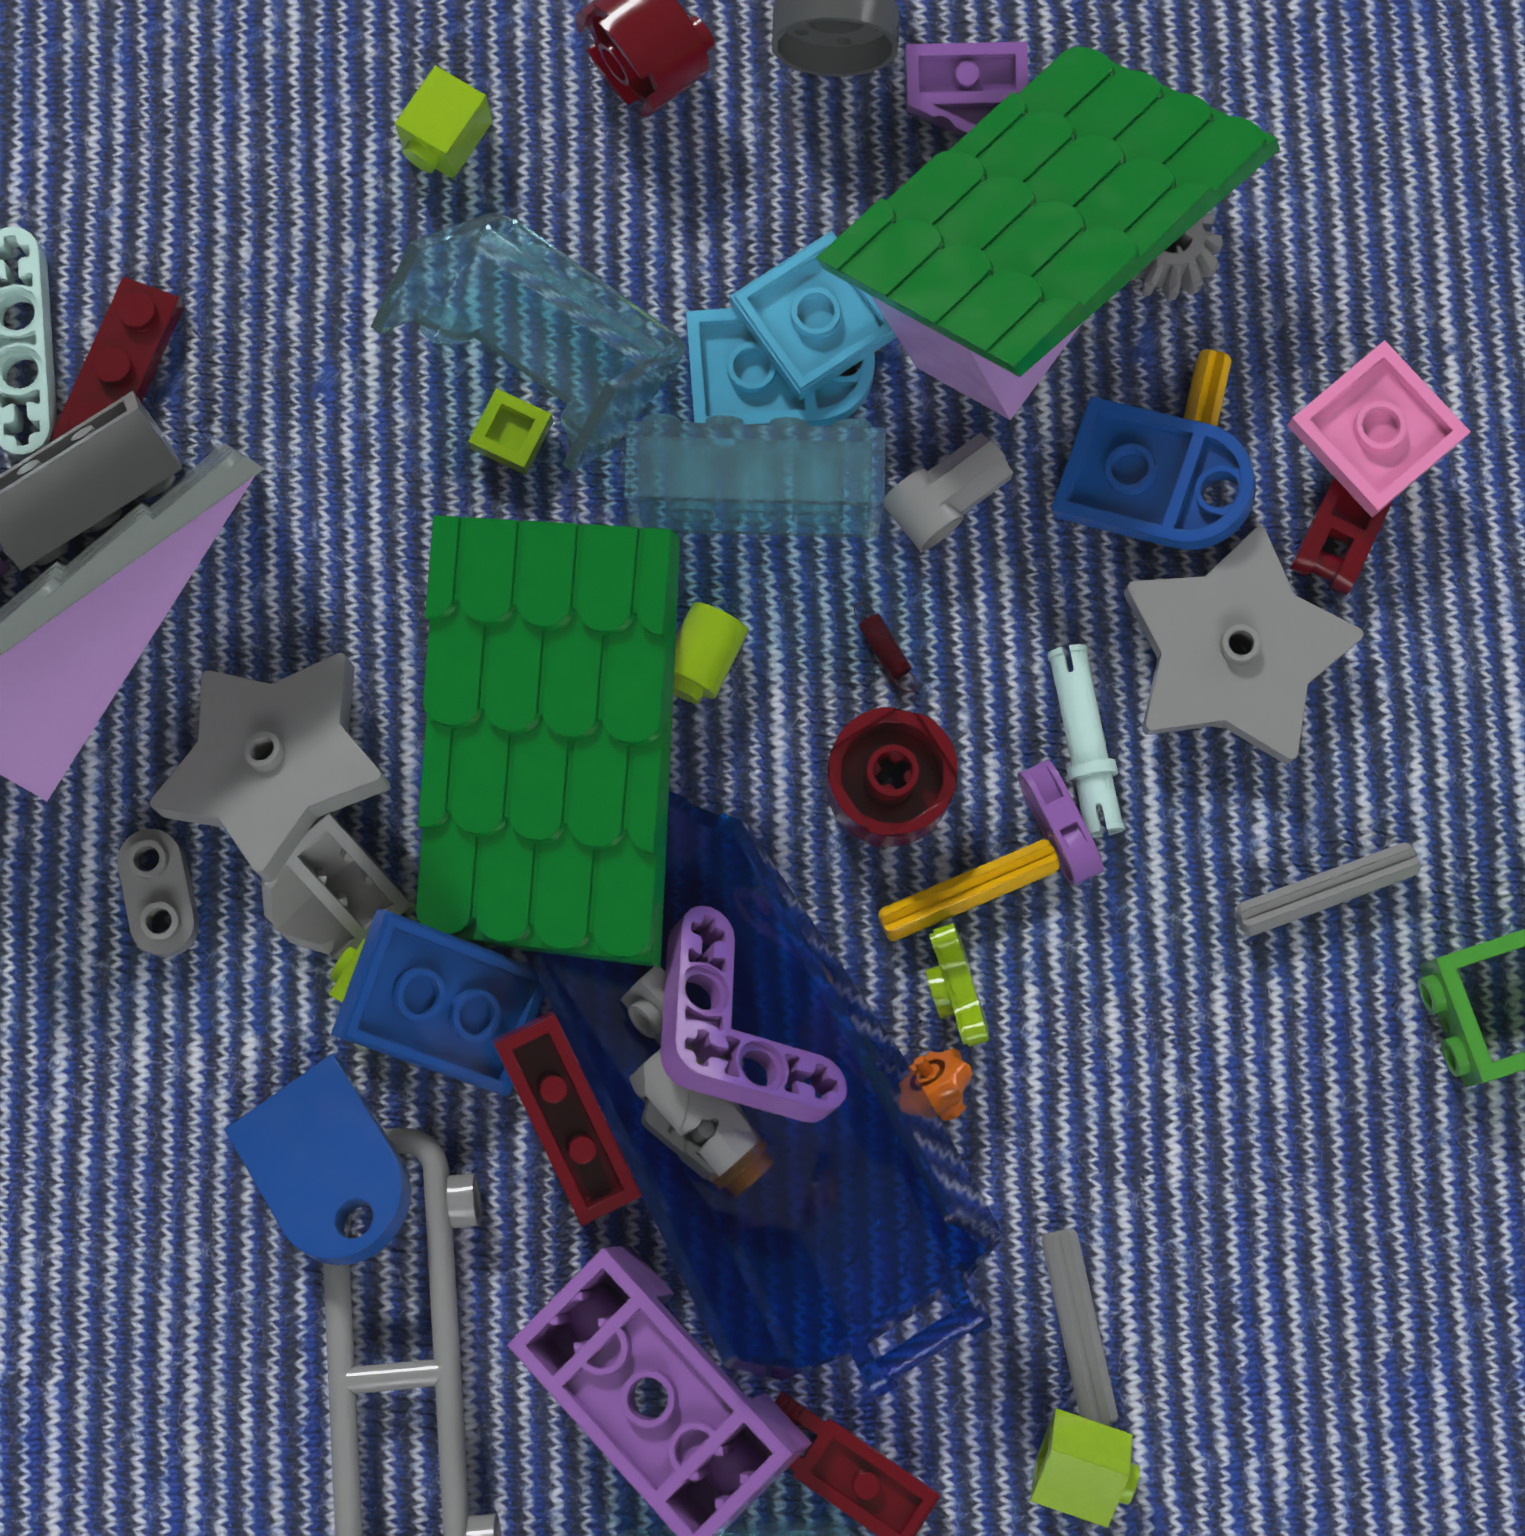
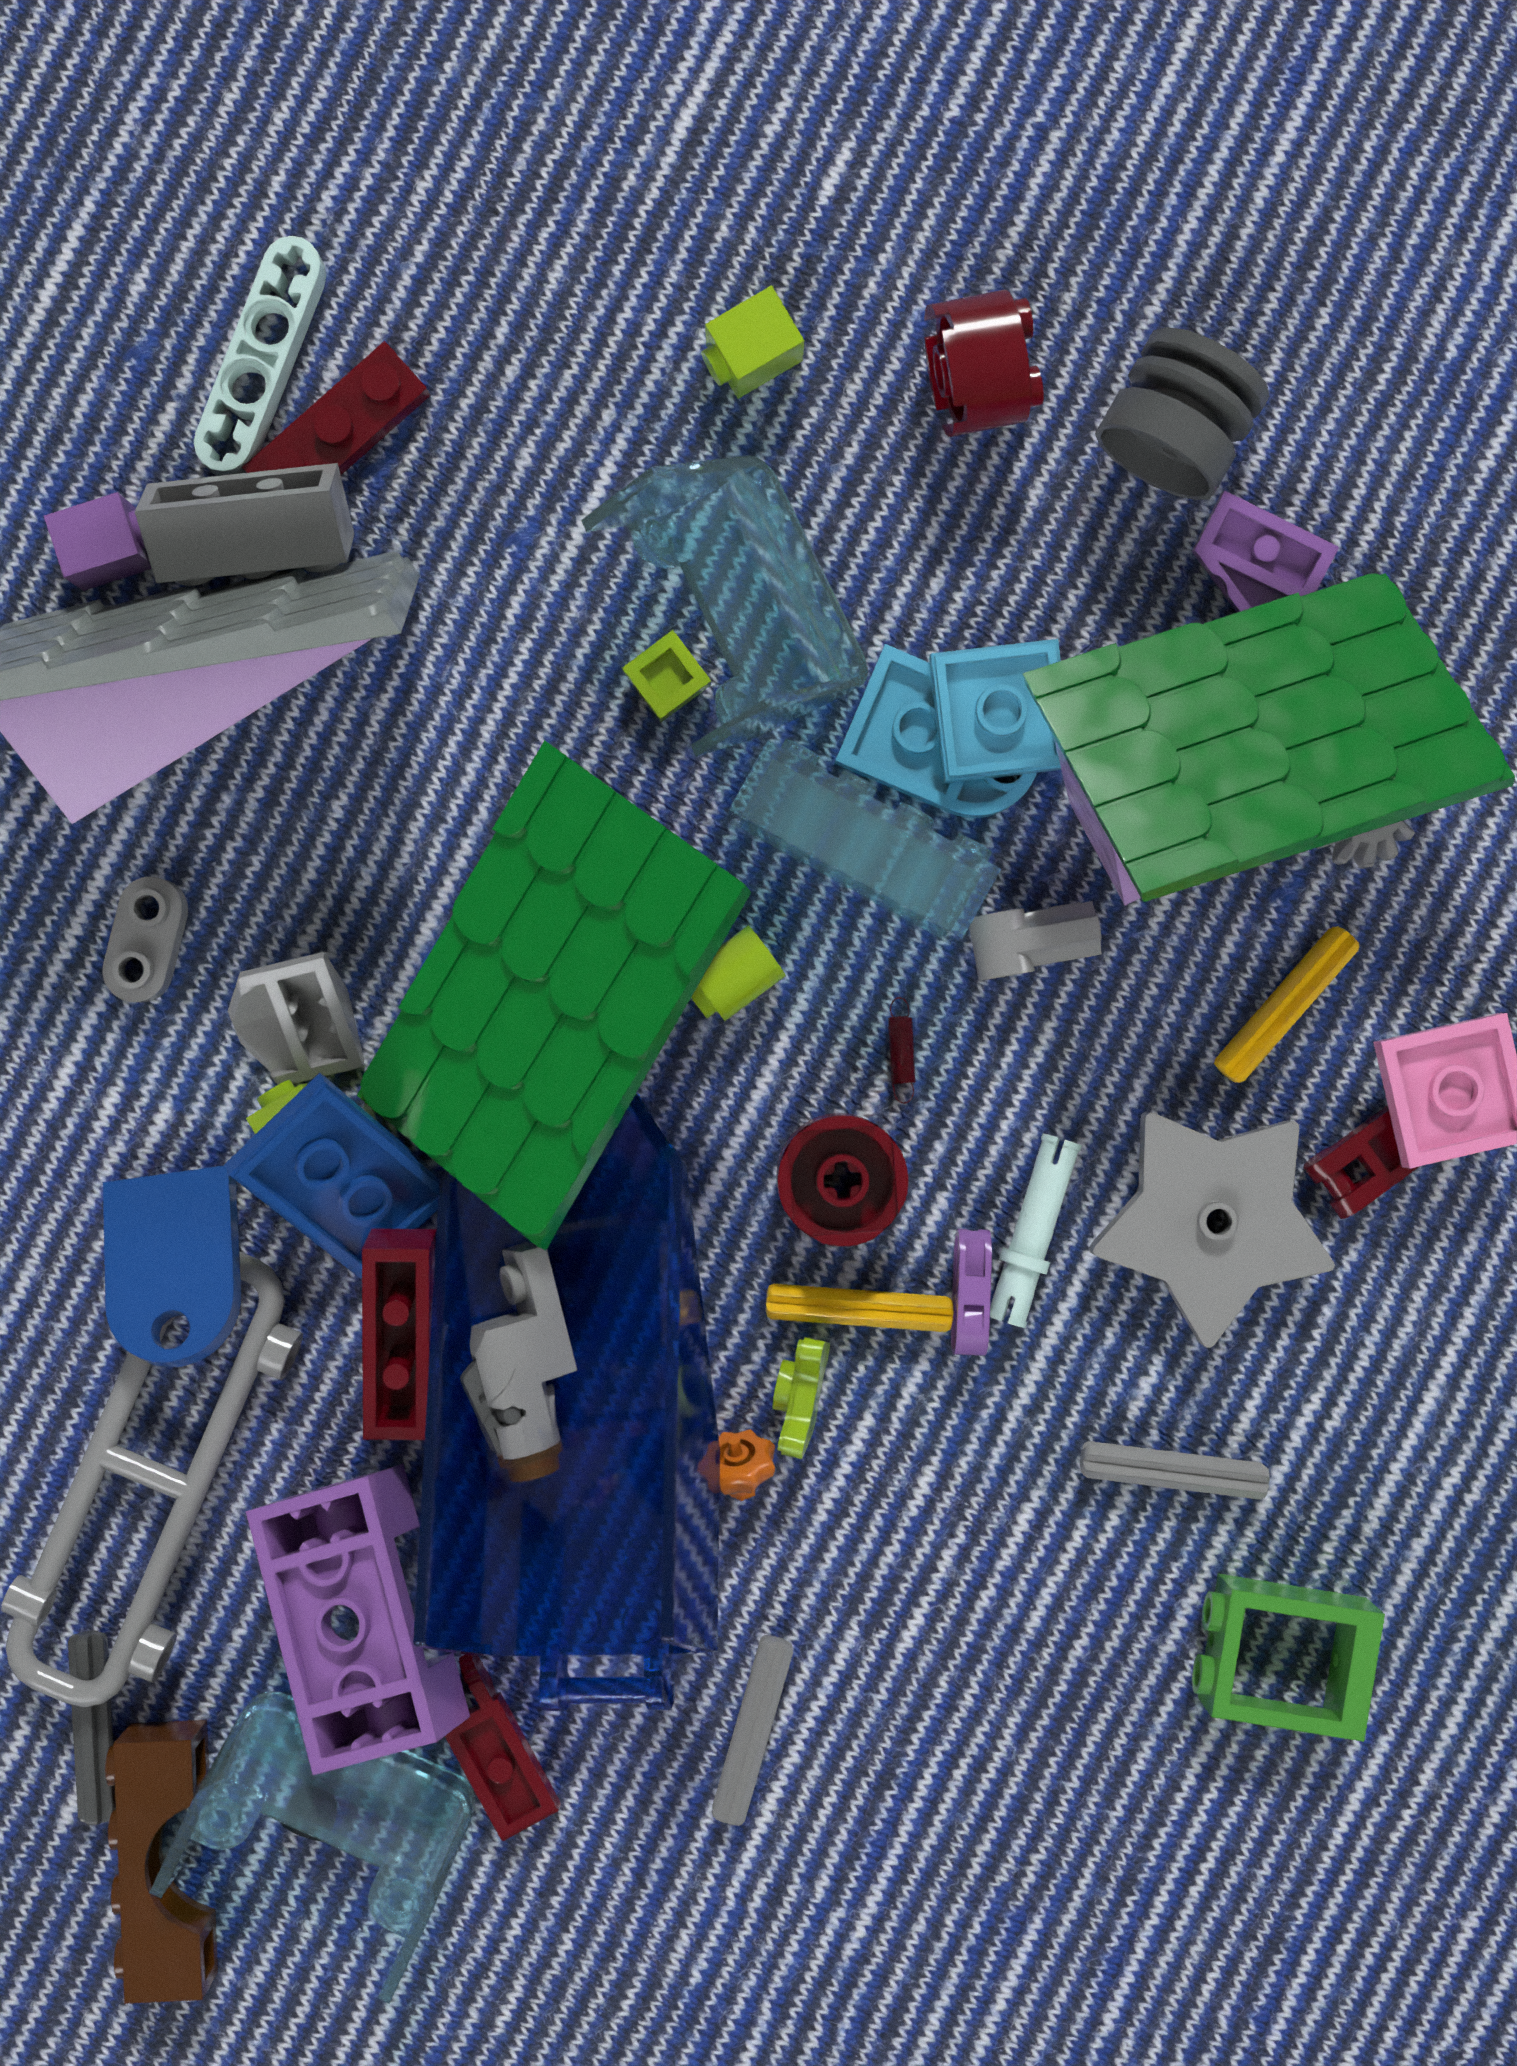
camera: 25 degrees right, 10 degrees up
light grey plate [150,653,390,882] -> none
medium lavender beam [660,906,847,1123] -> none
lime brick [1030,1408,1140,1528] -> none
blue tile [1051,396,1256,550] -> none

